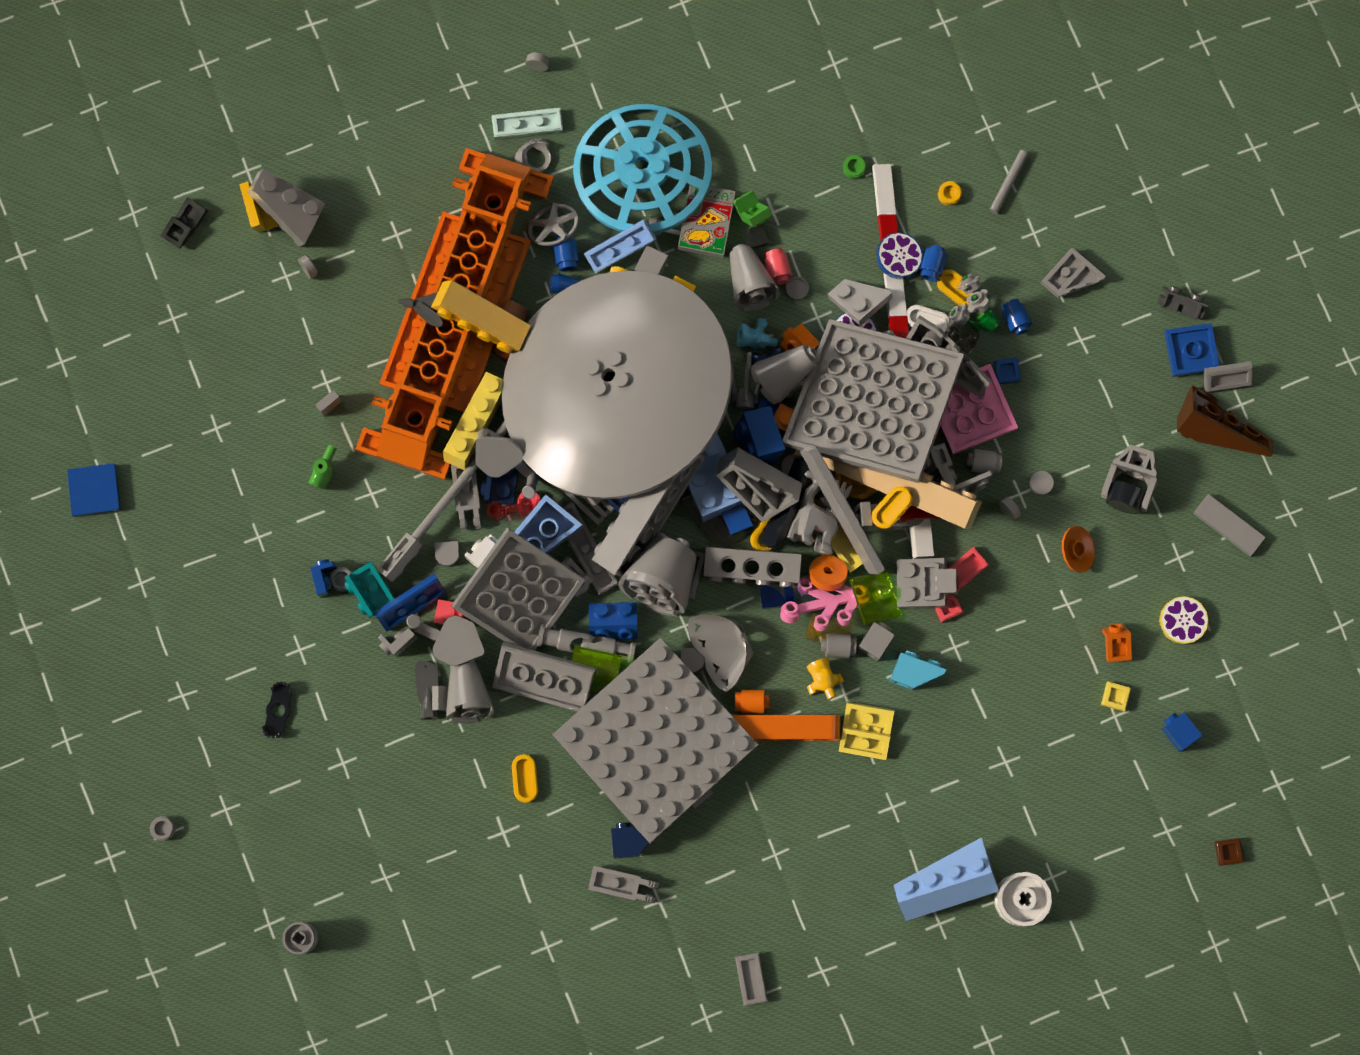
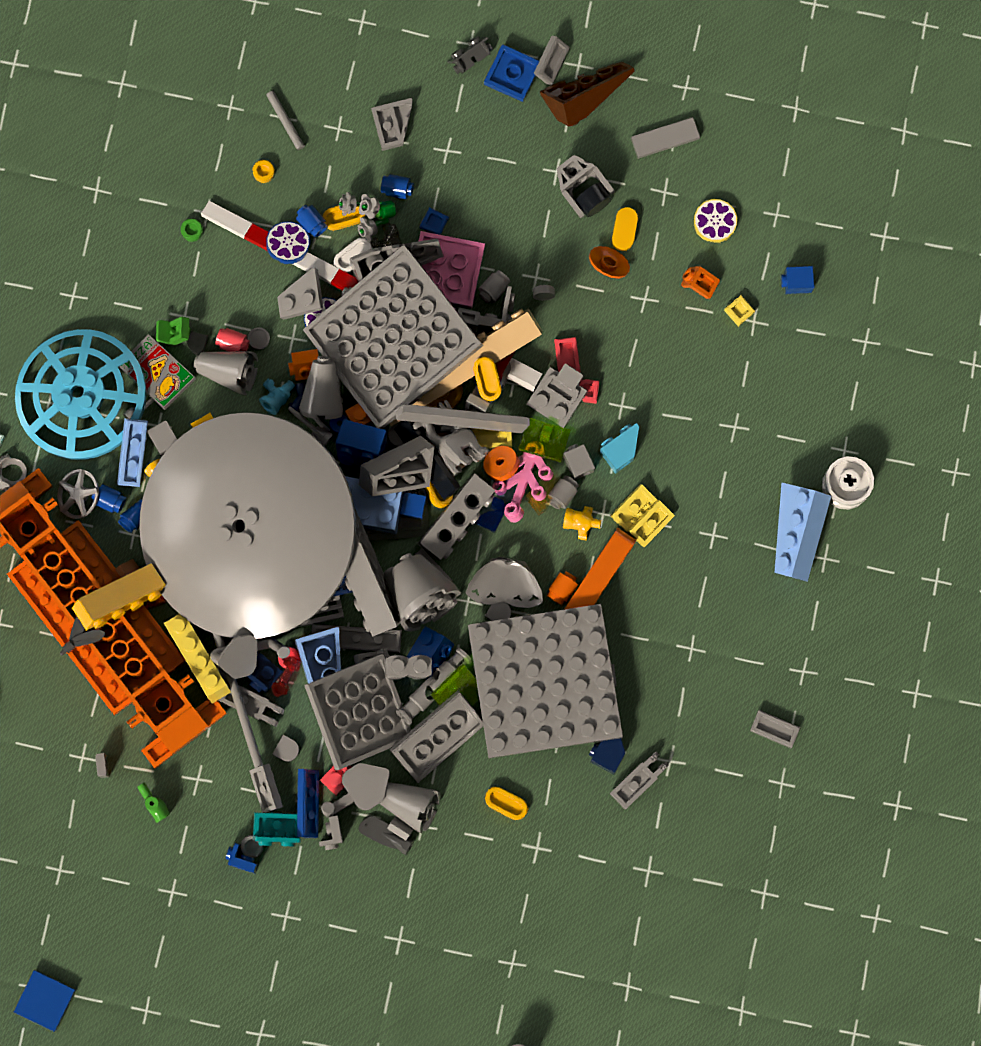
camera: 60 degrees left, 0 degrees up
black piece [262,681,292,739] -> none
white brick [464,535,498,568] -> none
light grey tile [1029,471,1054,496] -> none
reddish brown tile [1214,838,1244,866] -> none
none -> light grey brick [385,655,432,679]
none -> yellow tile [612,207,638,251]

